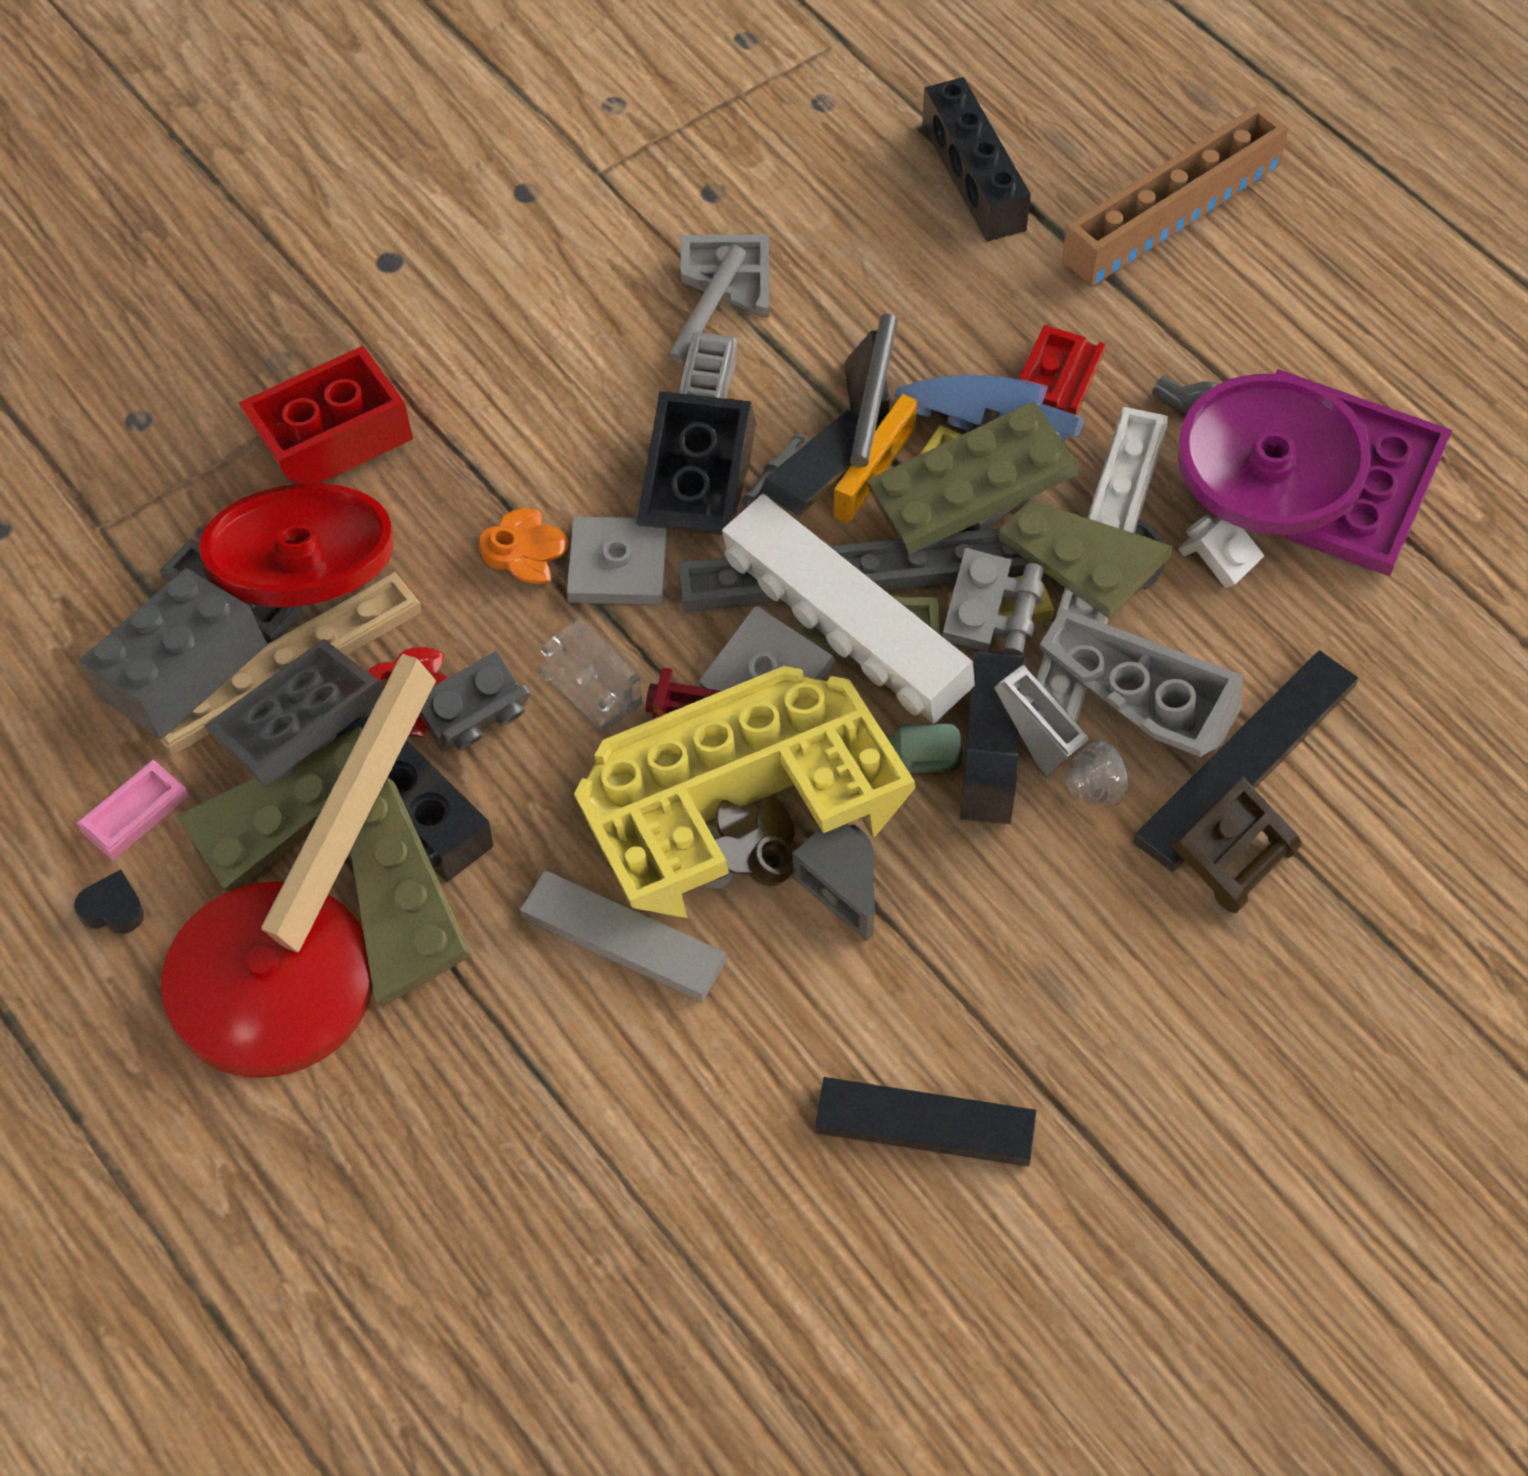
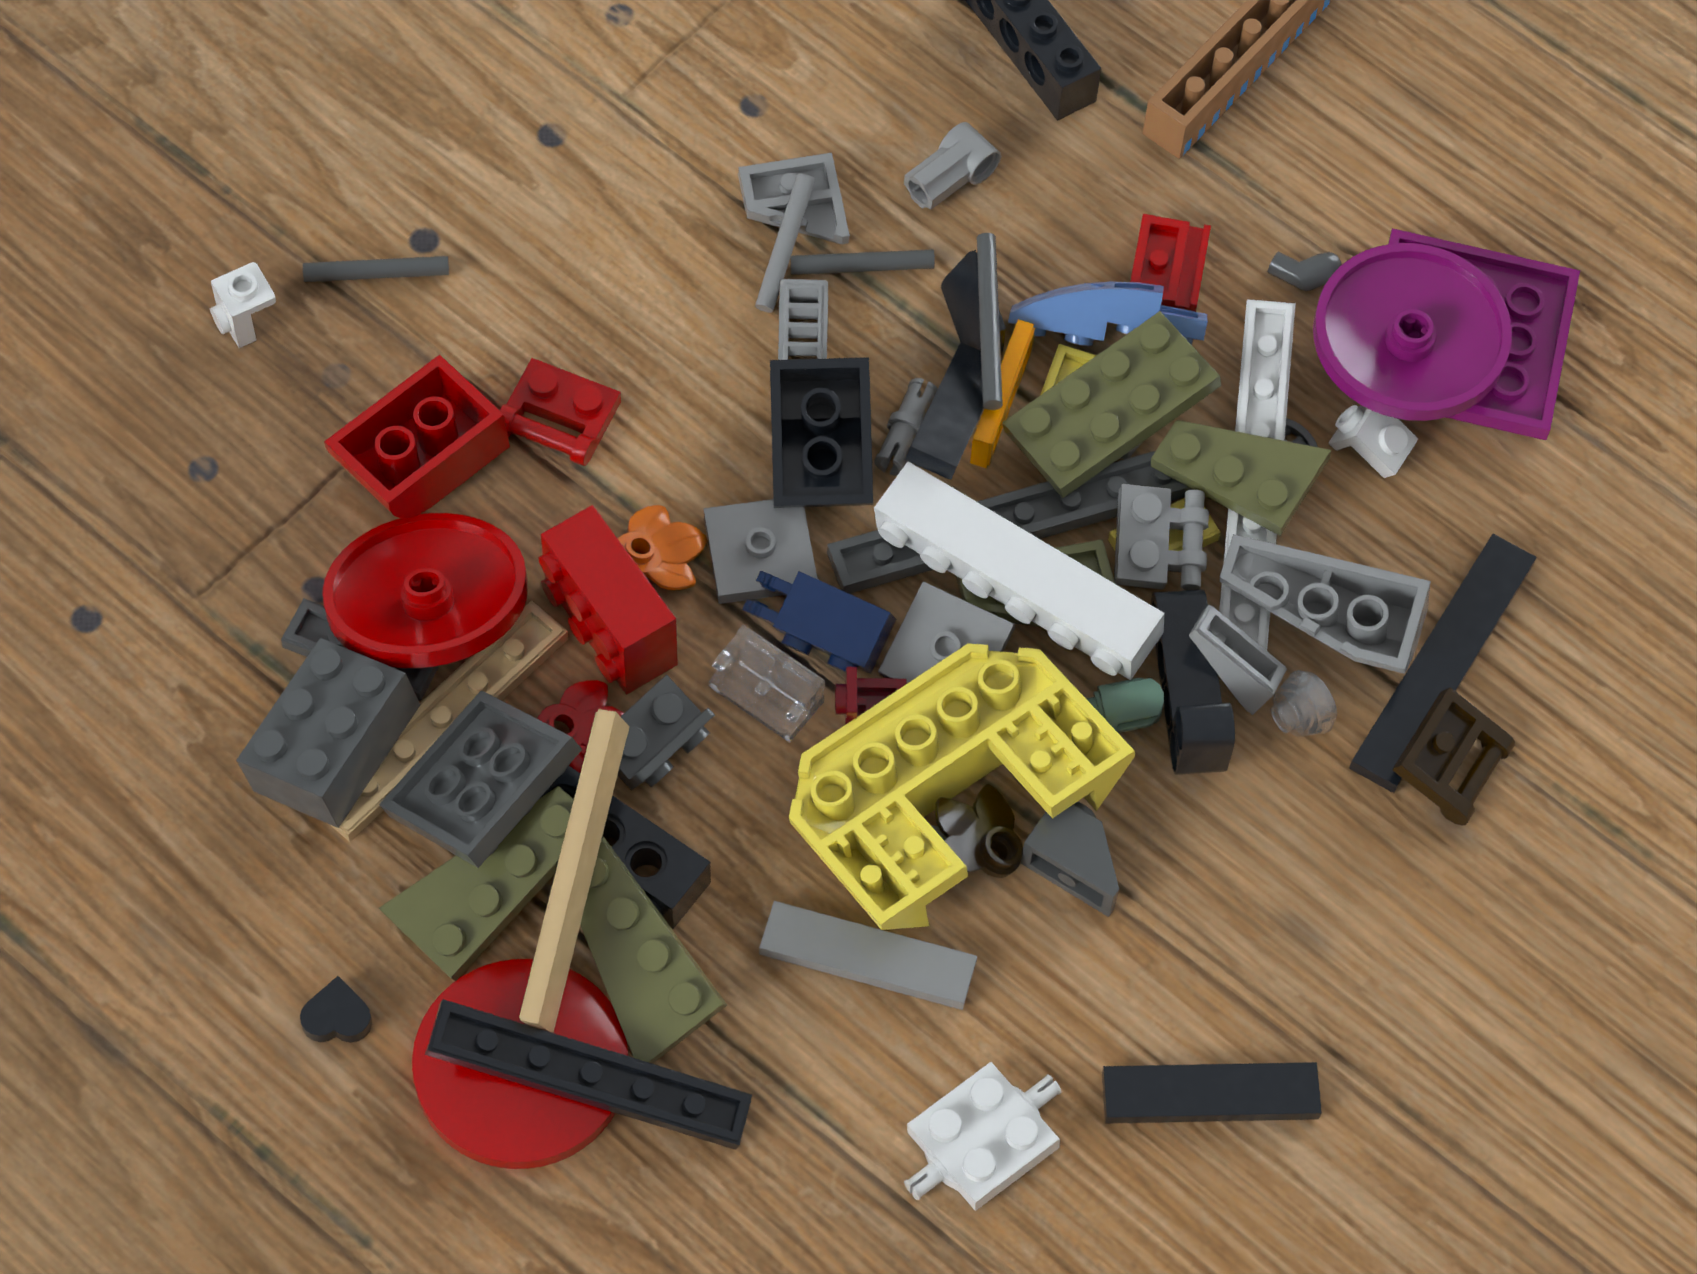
camera: 15 degrees left, 5 degrees up
bright pink tile [76,760,189,861] -> none
none -> white bracket [210,262,276,348]
none -> dark grey bar [303,256,449,282]
none -> black tile [425,999,752,1150]
none -> red plate [500,358,621,466]
none -> red brick [538,505,678,695]
none -> dark blue hinge [742,570,897,674]
none -> dark grey bar [790,249,935,275]
none -> light grey piece [904,122,1002,210]
none -> white plate [904,1062,1061,1211]

